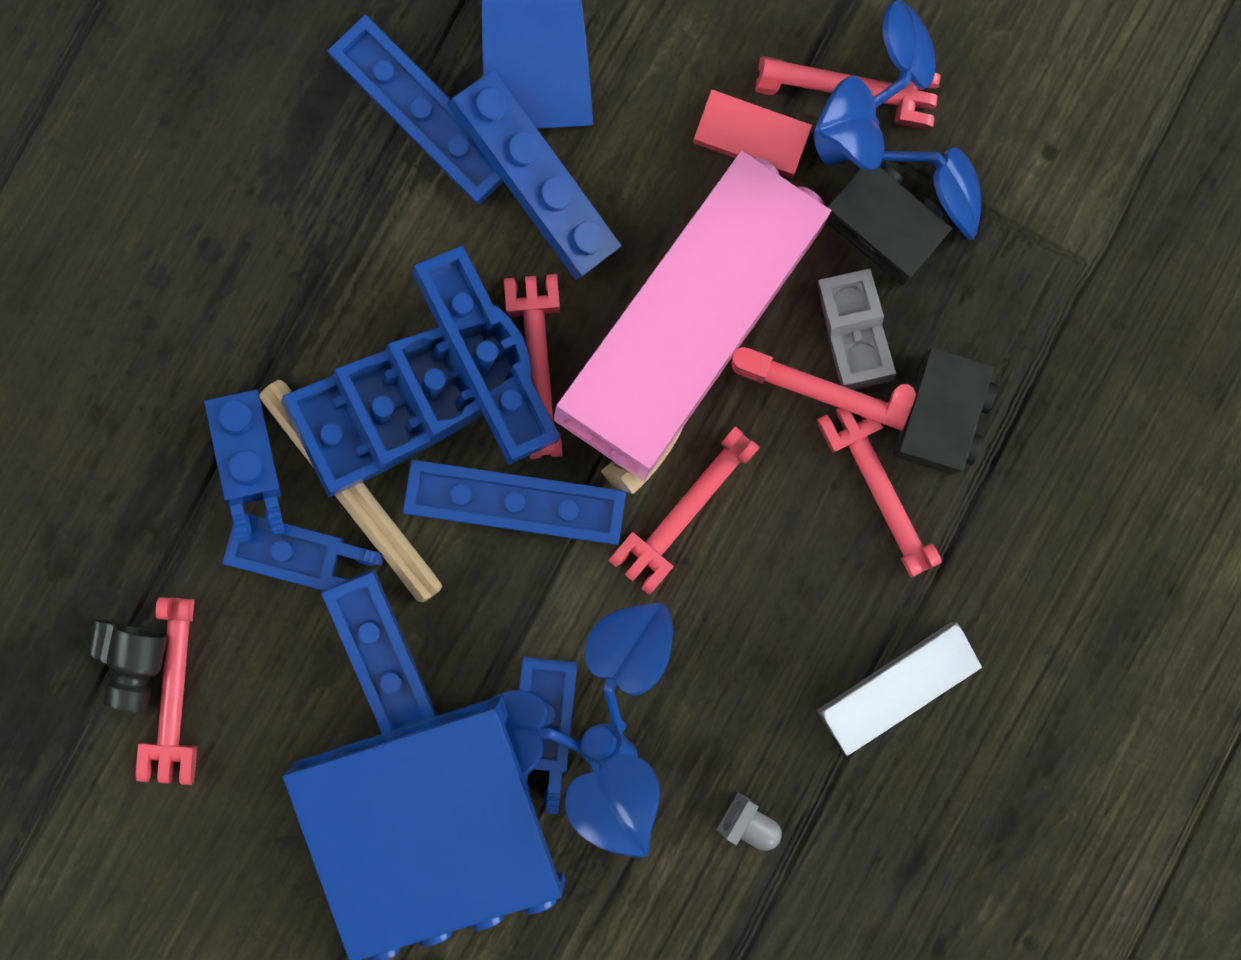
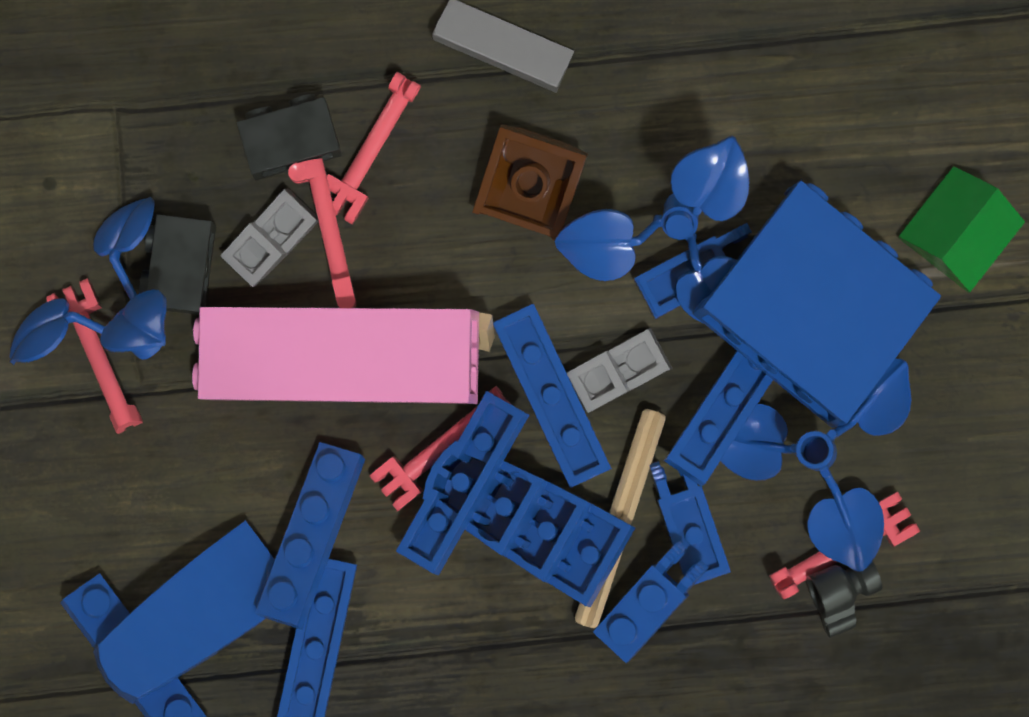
camera: 120 degrees left, 0 degrees up
coral hinge [608,426,760,595] -> none
coral tile [693,90,812,179] -> none
light grey piece [717,792,782,851] -> none
none -> reddish brown slope [472,124,588,240]
none -> light grey slope [567,328,672,413]
none -> blue plant [721,359,912,572]

